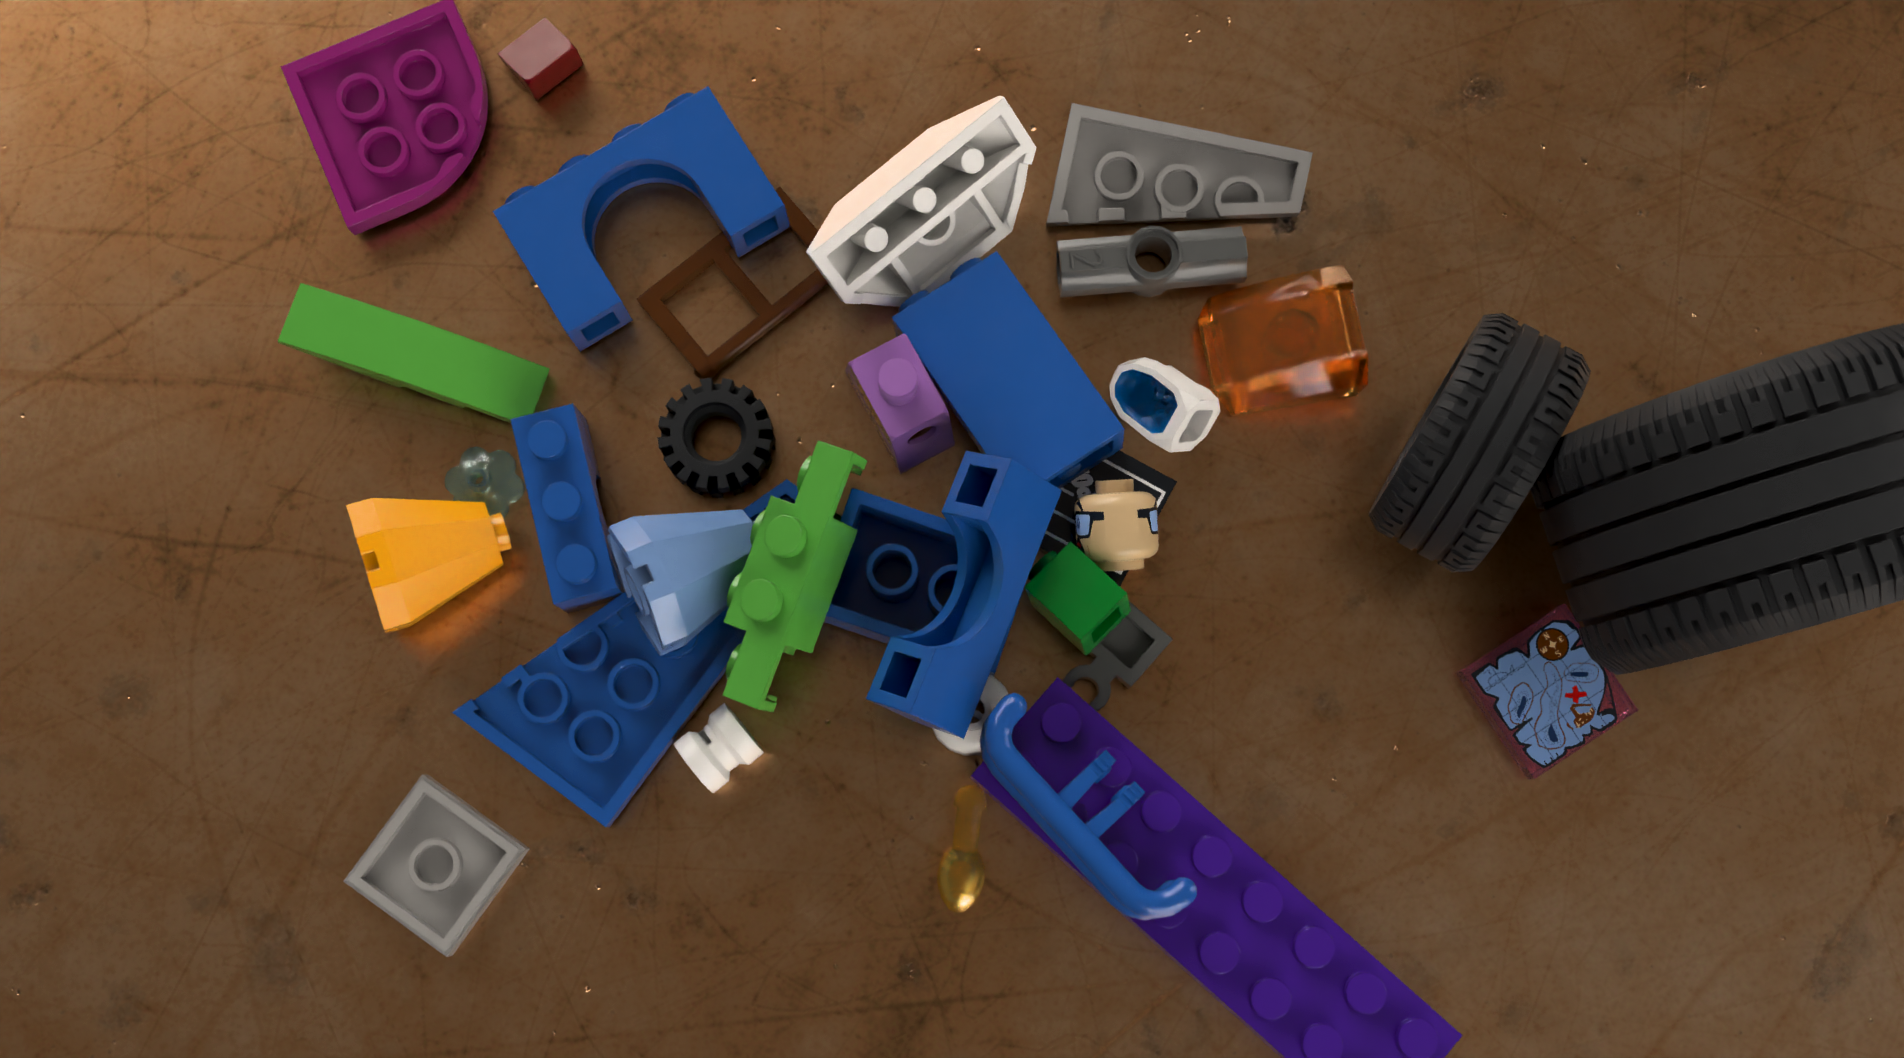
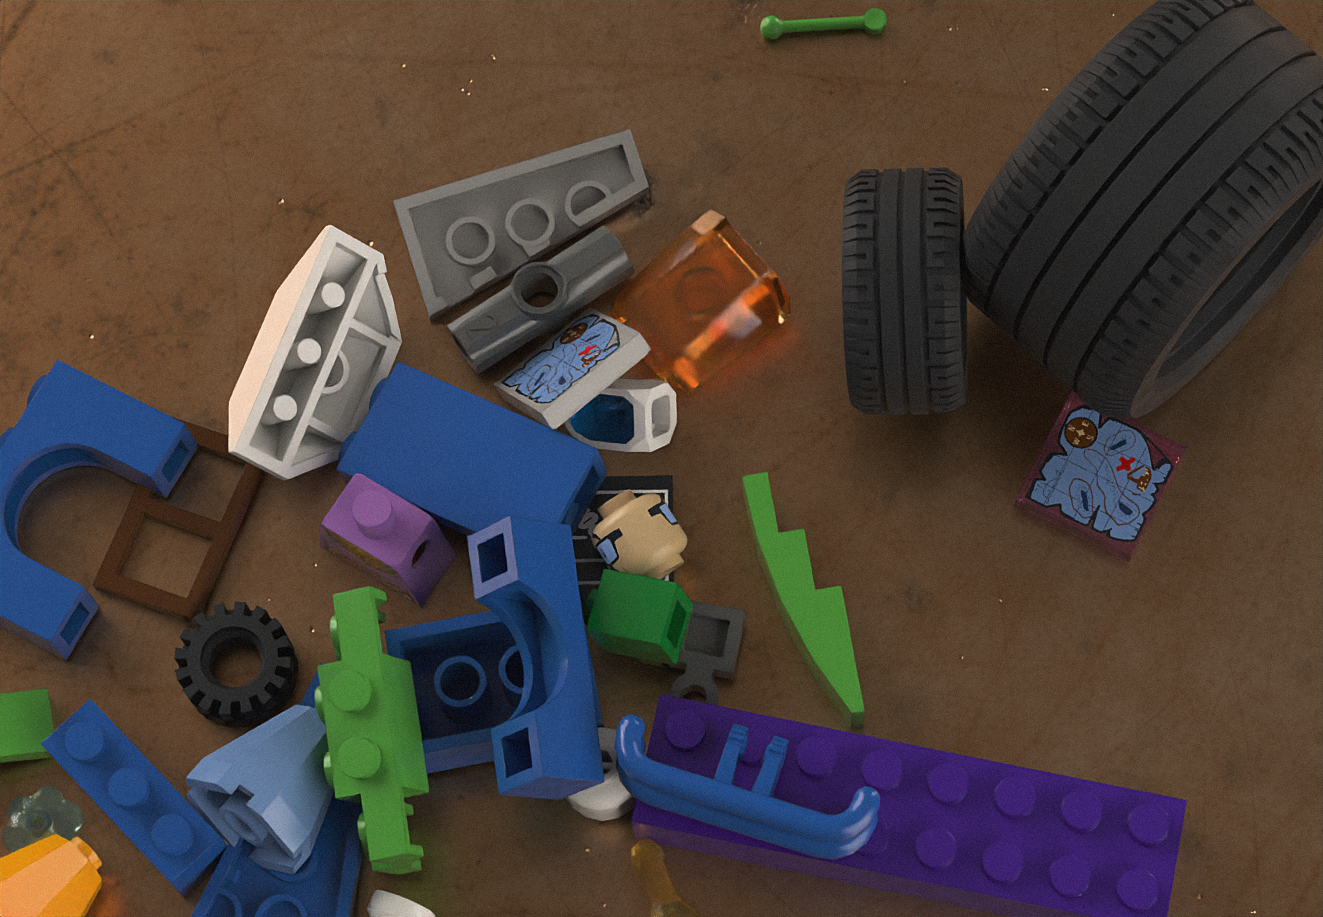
camera: 20 degrees left, 10 degrees down
none -> tile [494,307,651,430]
none -> bright green slope [742,472,865,729]
none -> bright green hinge [760,8,887,40]

